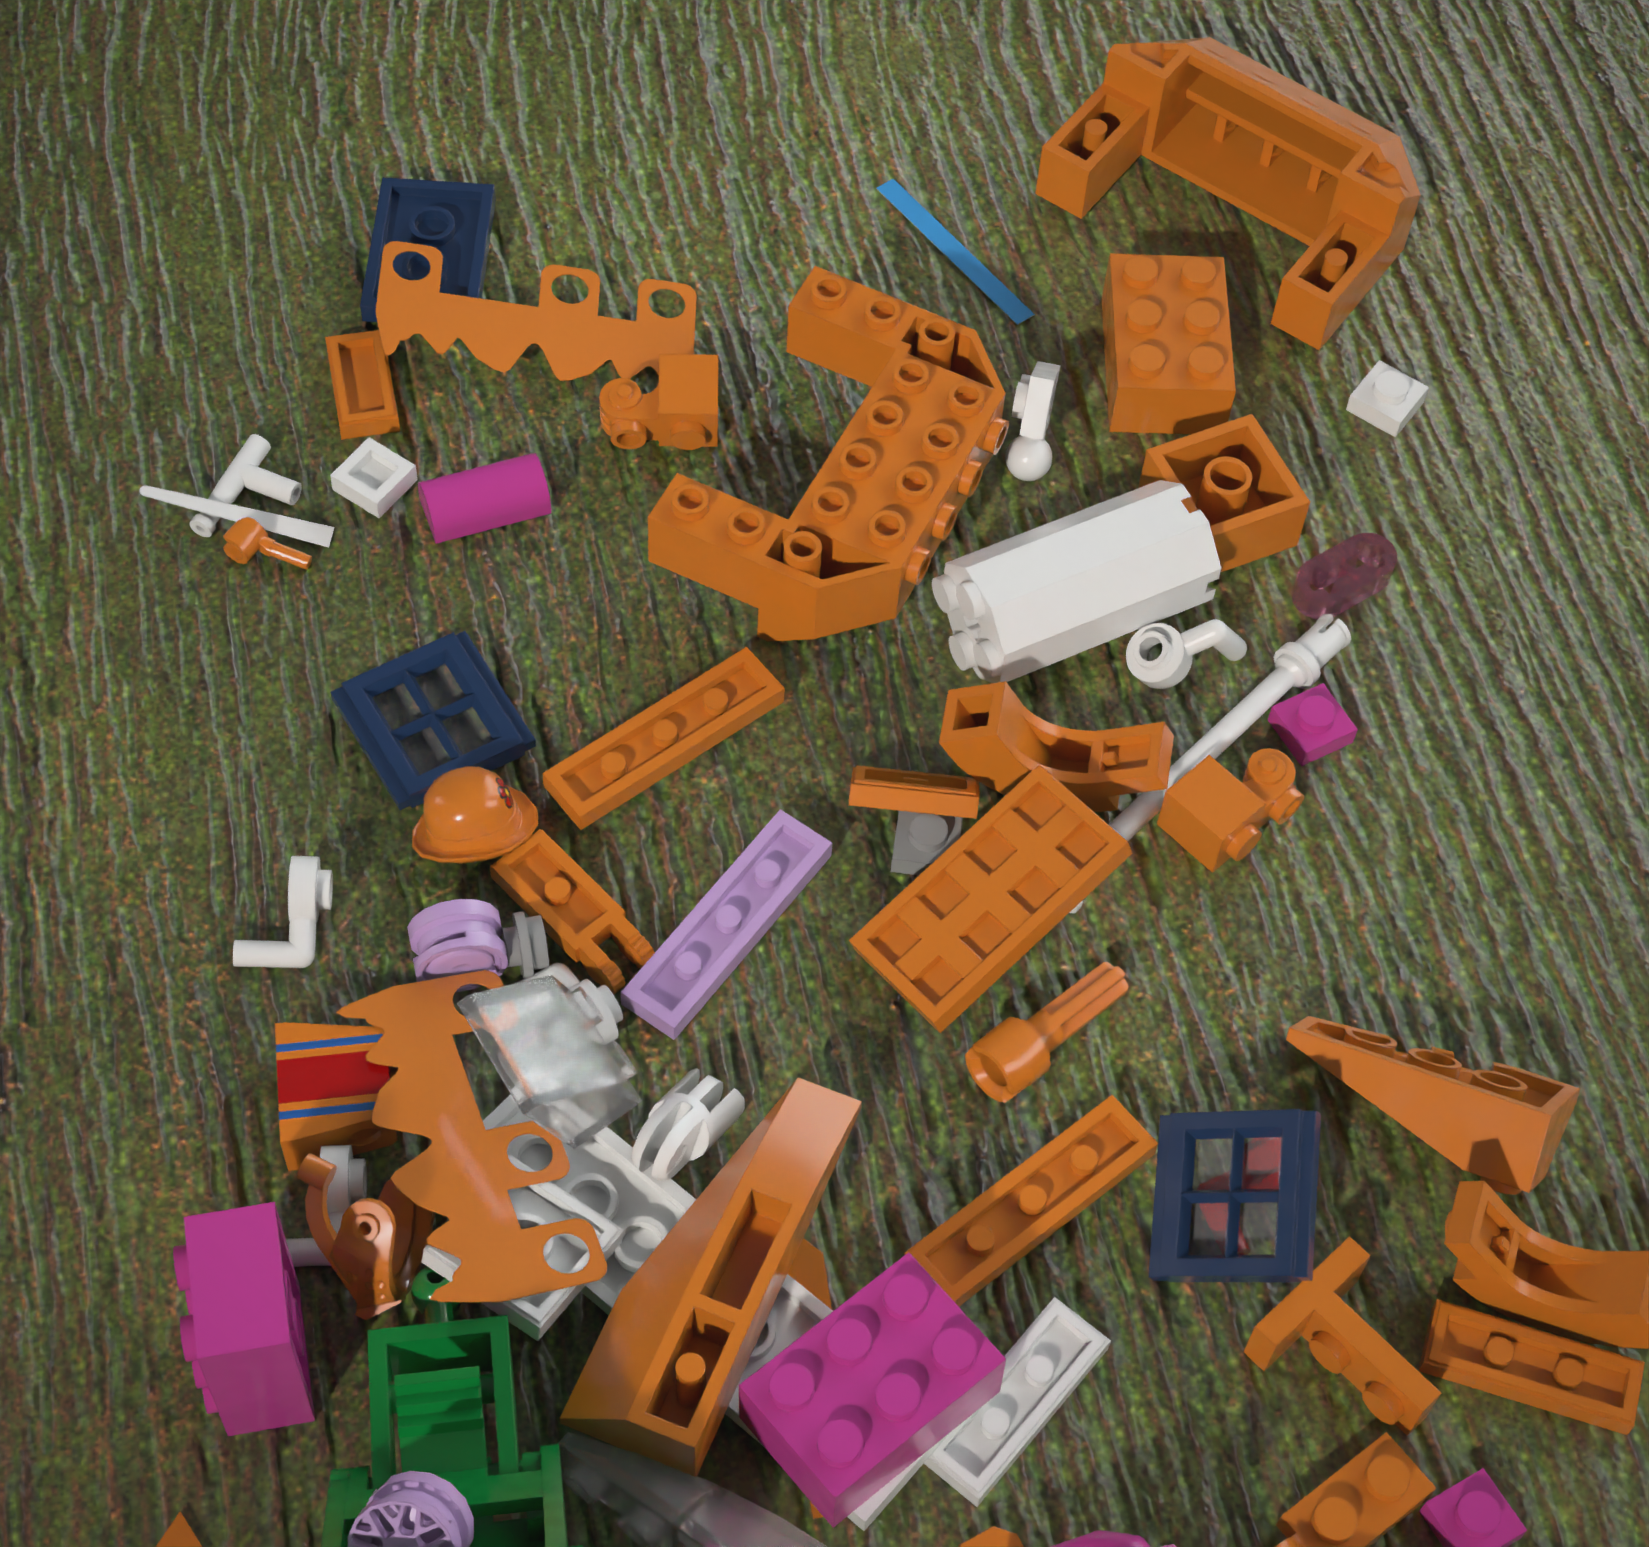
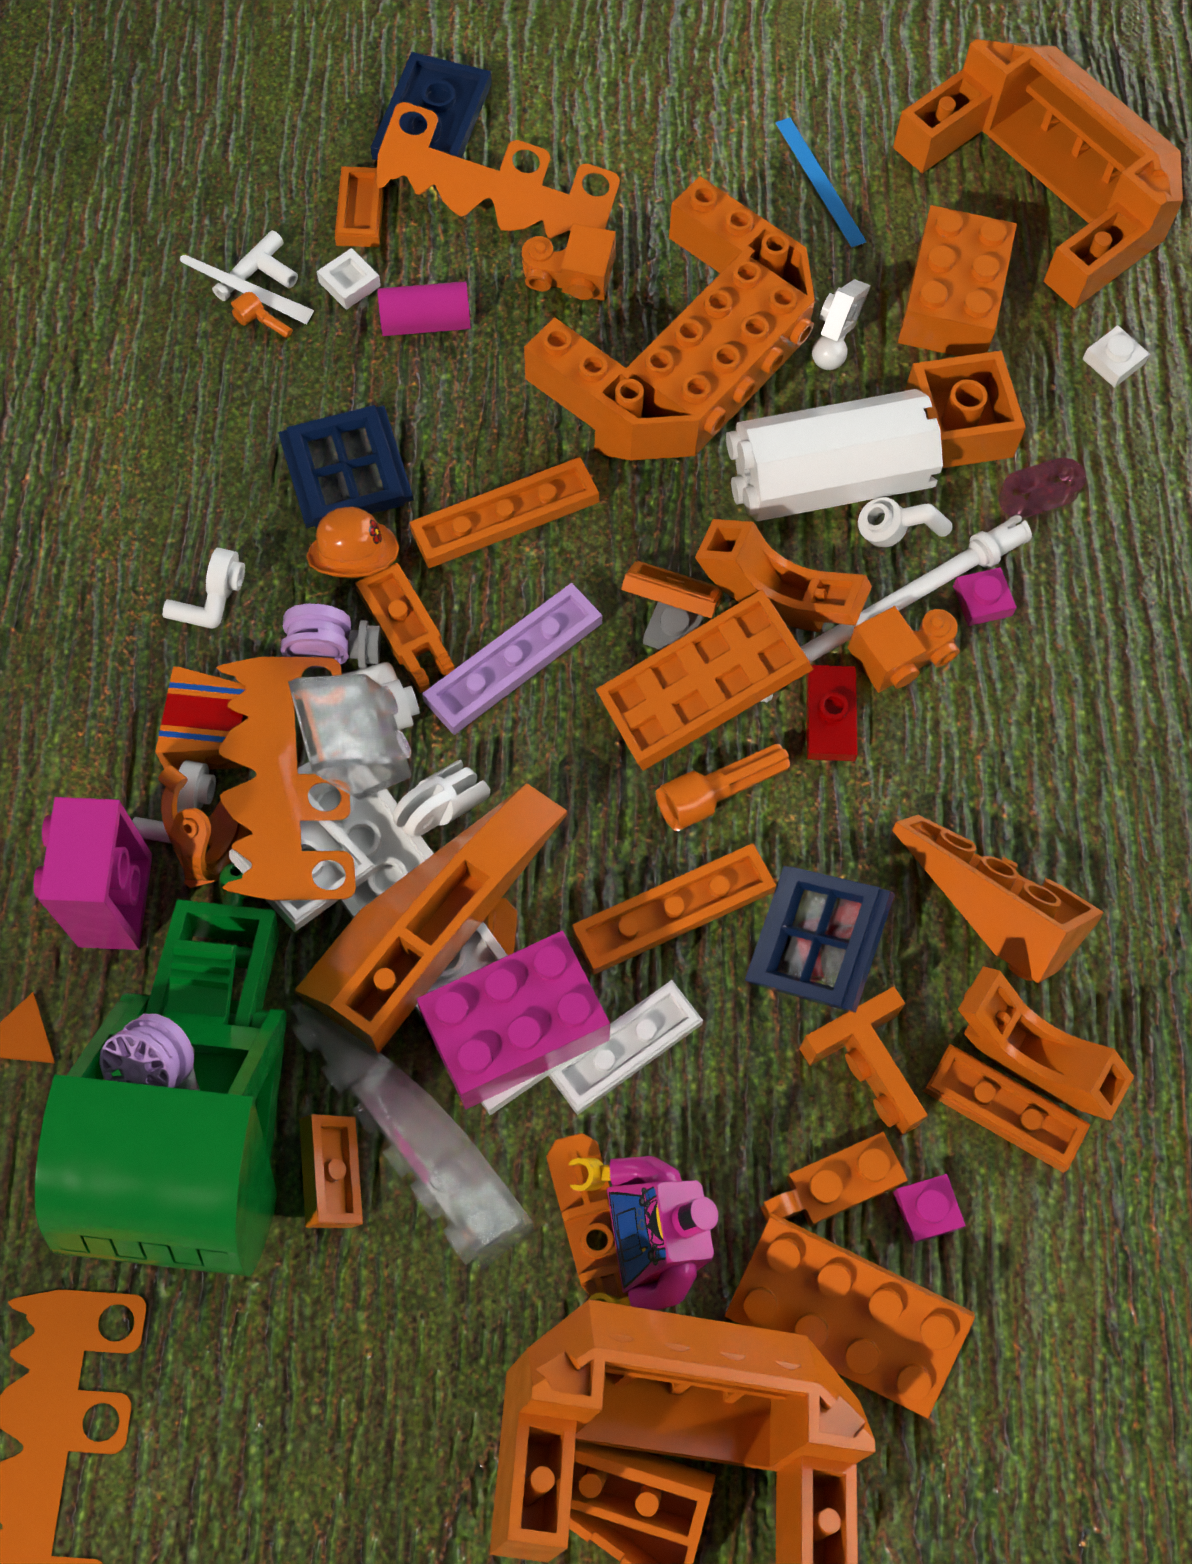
camera: 15 degrees right, 10 degrees up
none -> red plate [806,665,858,762]

